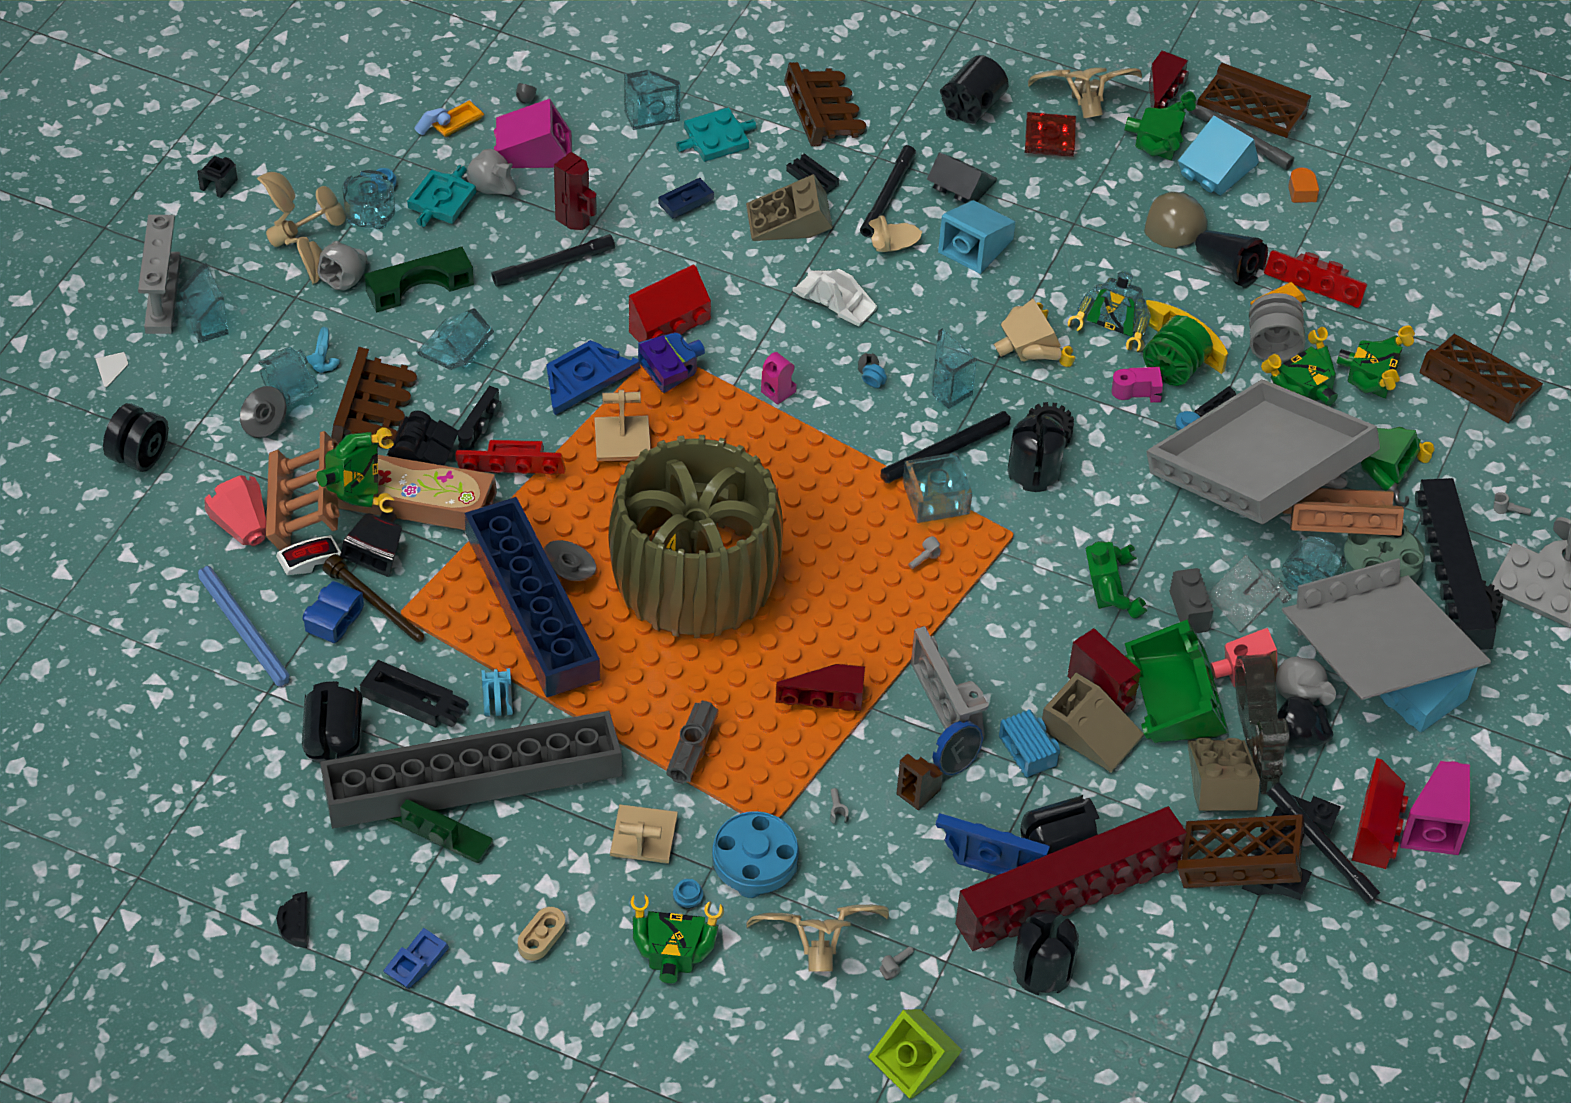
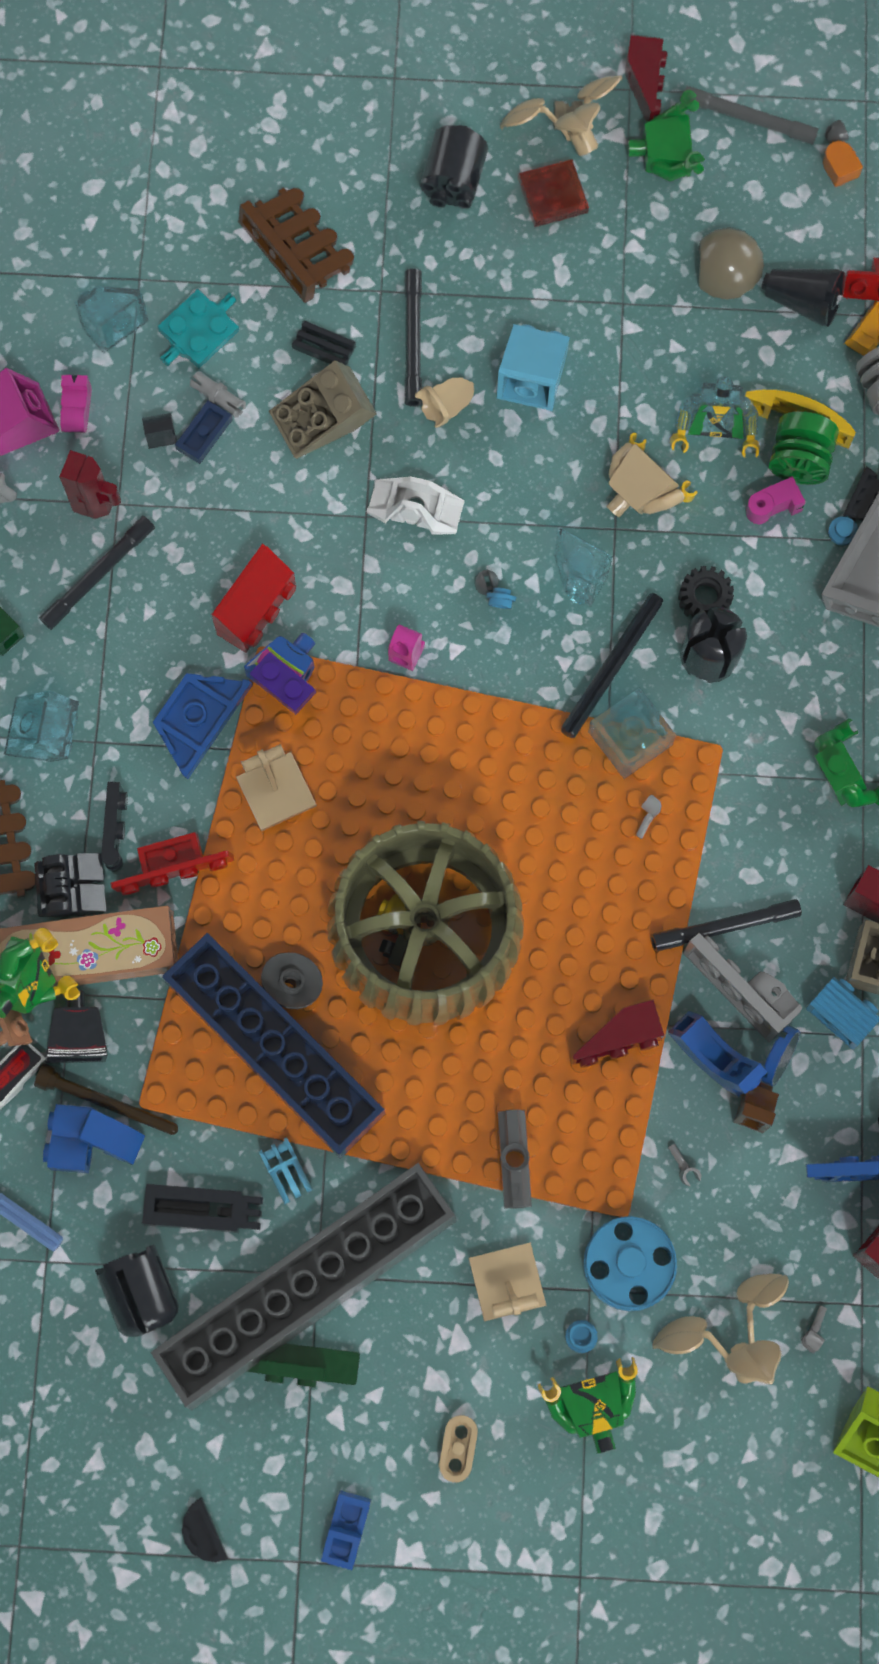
camera: 20 degrees left, 25 degrees up
black slope [927,152,997,203] -> none
medium azure slope [1178,116,1259,196] -> none
reddish brown fence [1197,63,1311,138] -> none
none -> dark pink leg [60,375,92,433]
none -> blue slope [77,1109,145,1165]
none -> black brick [142,412,177,449]
none -> light grey pin [190,371,246,418]
none -> black piece [650,899,802,952]
none -> blue arch [668,1011,767,1097]
none -> dark grey hinge [825,119,849,144]

